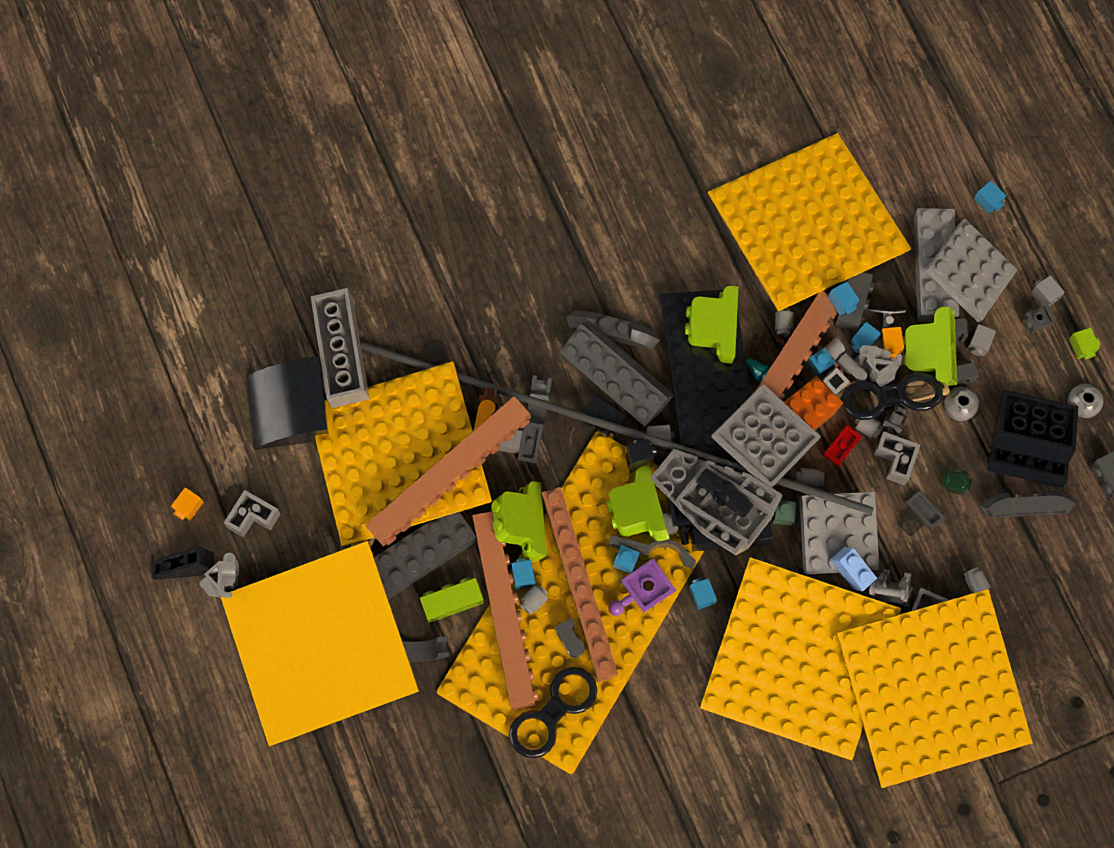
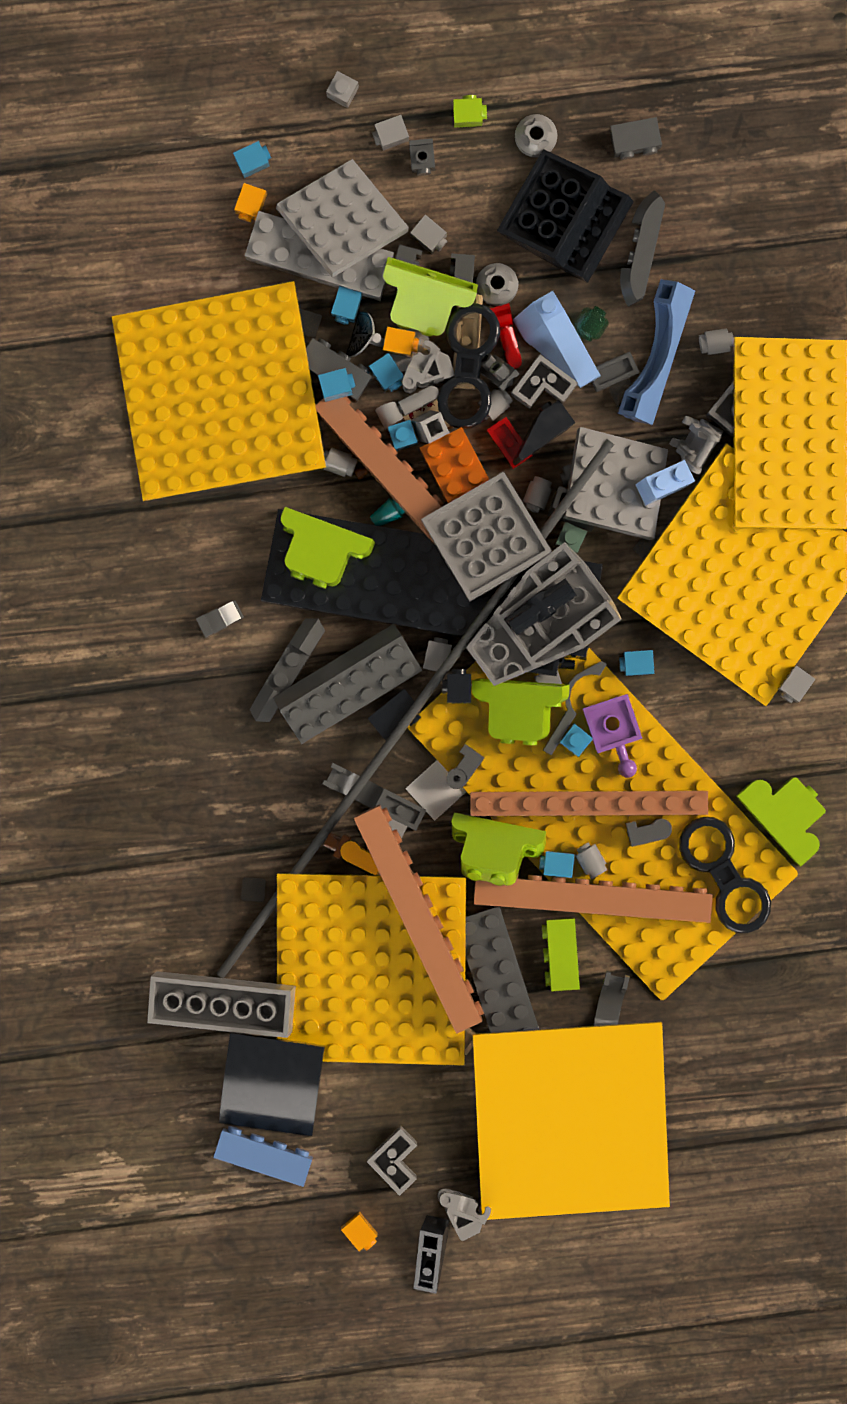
camera: 70 degrees left, 15 degrees up
none -> dark grey leg [196,600,244,638]
none -> medium blue brick [213,1126,313,1187]
none -> light orange brick [234,183,267,222]
none -> light grey brick [326,71,359,108]
none -> dark azure brick [331,286,362,325]
none -> white sticker [406,760,466,821]
none -> dark grey leg [447,744,484,789]
none -> red piece [490,303,522,369]
none -> black slope [512,400,575,466]
none -> light blue wedge [513,291,601,388]
none -> medium blue arch [618,279,695,425]
none -> lime brick [736,777,826,867]
none -> light grey brick [778,666,815,703]

